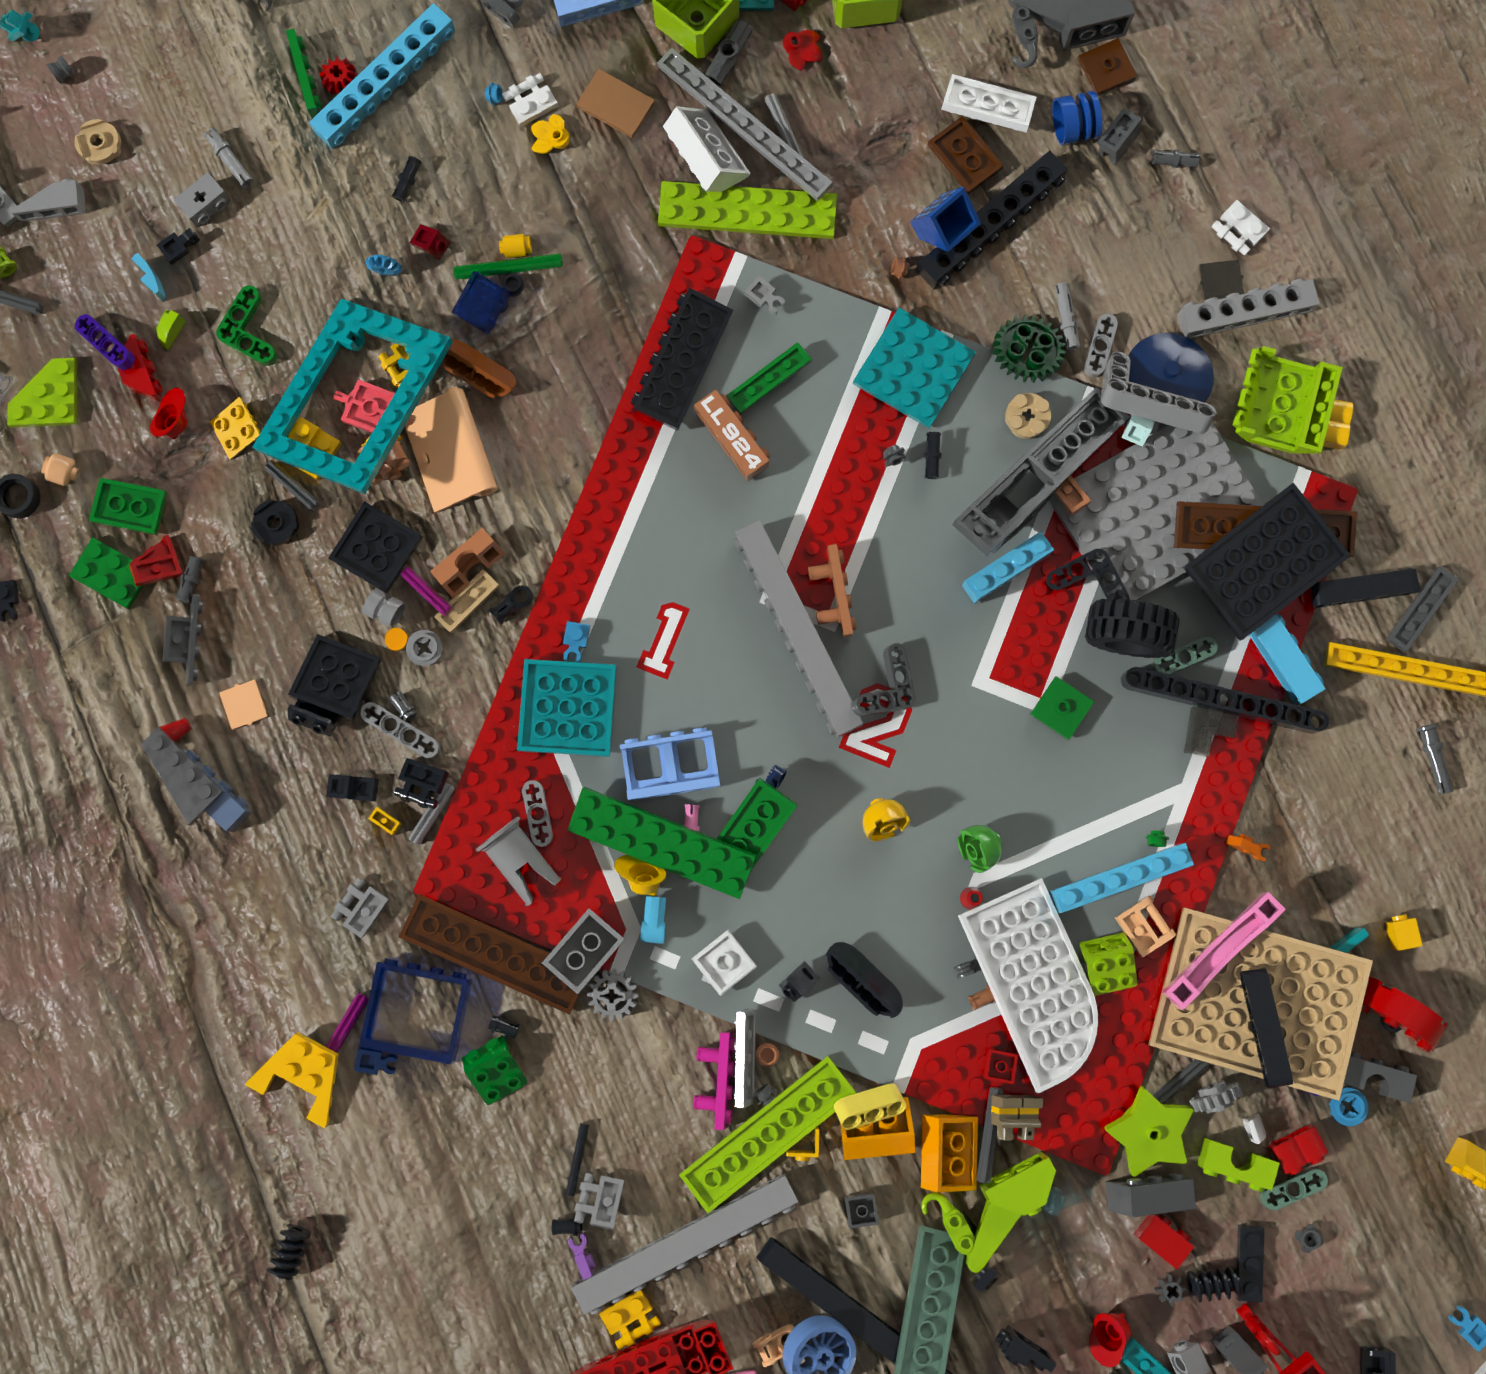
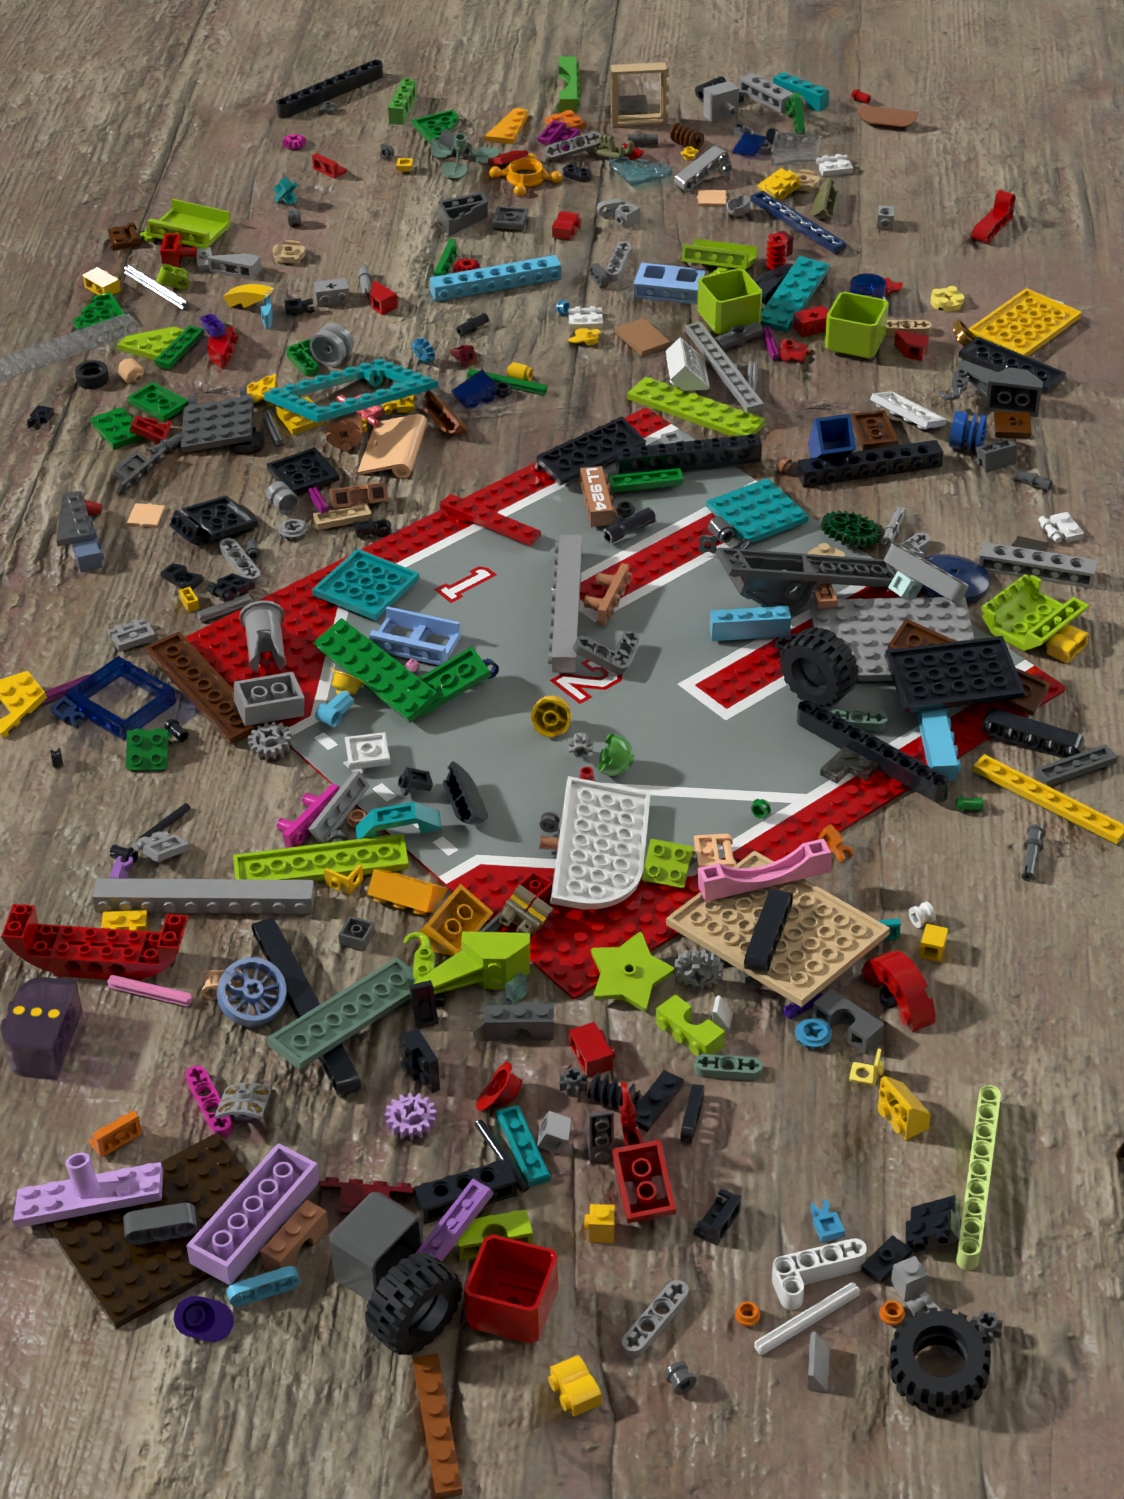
camera: 25 degrees right, 40 degrees down
red piece [150,388,188,439] -> none
lime brick [156,309,186,351] -> none
light orange tile [385,628,409,651] -> none
light grey beam [522,780,554,847] -> none
dark azure plate [563,621,590,662] -> none
light yellow beam [834,1083,907,1130] -> none
green plate [1029,676,1094,740] -> none
medium azure brick [1049,843,1194,913] -> none
dark grey wedge [1105,1173,1196,1217] -> none
red brick [1268,1124,1329,1175] -> none
dark grey plate [1294,1224,1323,1253] -> none
none -> black bush [50,748,64,768]
none -> green plate [154,325,205,370]
none -> dark grey plate [181,386,254,453]
none -> yellow slope [223,284,274,308]
none -> light grey wheel [310,322,354,367]
none -> teal slope [356,802,442,839]
none -> red slope [371,280,397,315]
none -> red plate [440,494,541,546]
none -> dark grey arch [484,1004,554,1041]
none -> light grey gear [569,732,593,758]
none -> black axle [602,507,656,544]
none -> black brick [616,434,762,475]
none -> pearl dark grey plate [616,501,635,518]
none -> black beam [680,1084,705,1143]
none -> dark grey brick [708,517,734,543]
none -> magenta axle [763,327,780,360]
none -> light yellow bracket [849,1049,884,1086]
none -> white wheel [909,902,936,928]
none -> green pin [956,795,983,812]

